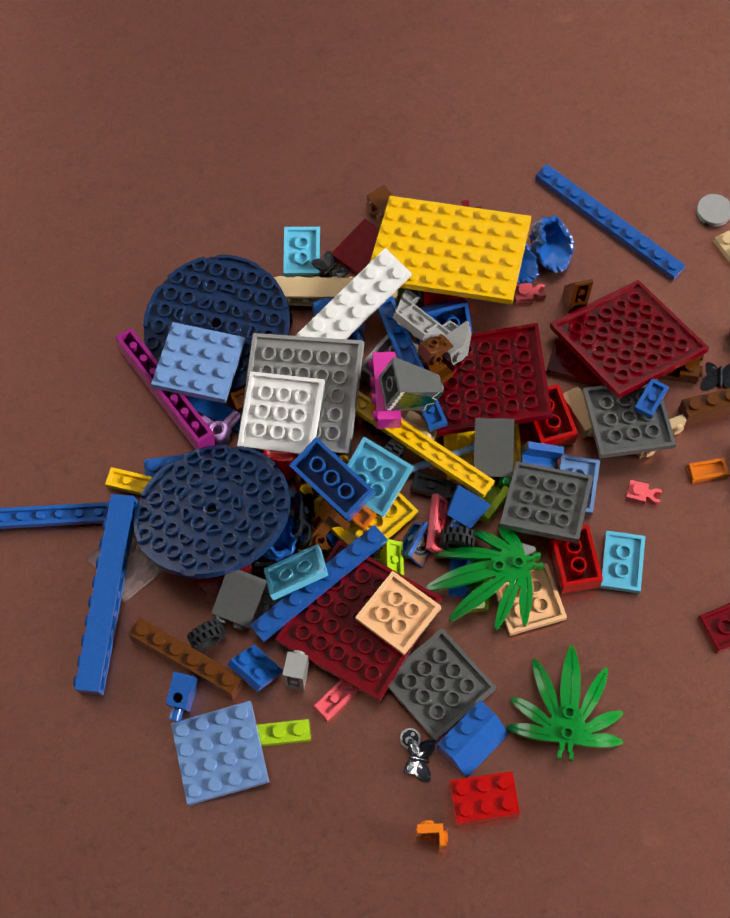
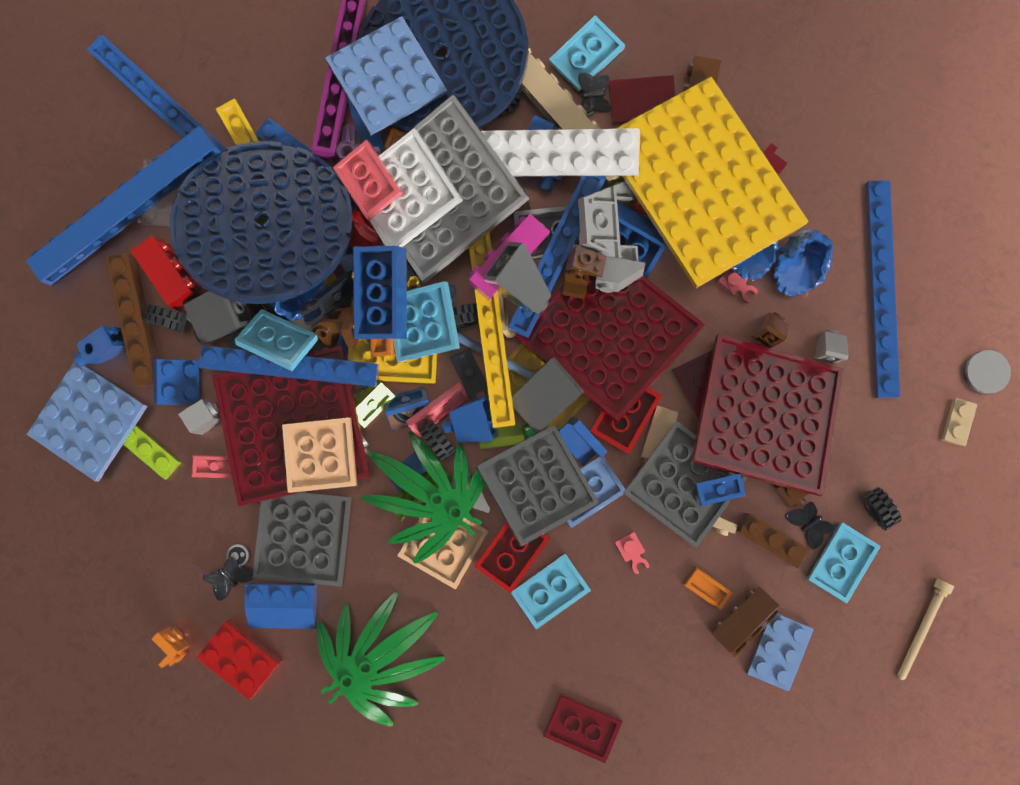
camera: 45 degrees right, 20 degrees up
none -> red brick [130,235,201,312]
none -> coral tile [333,140,403,221]
none -> light grey slope [814,329,849,364]

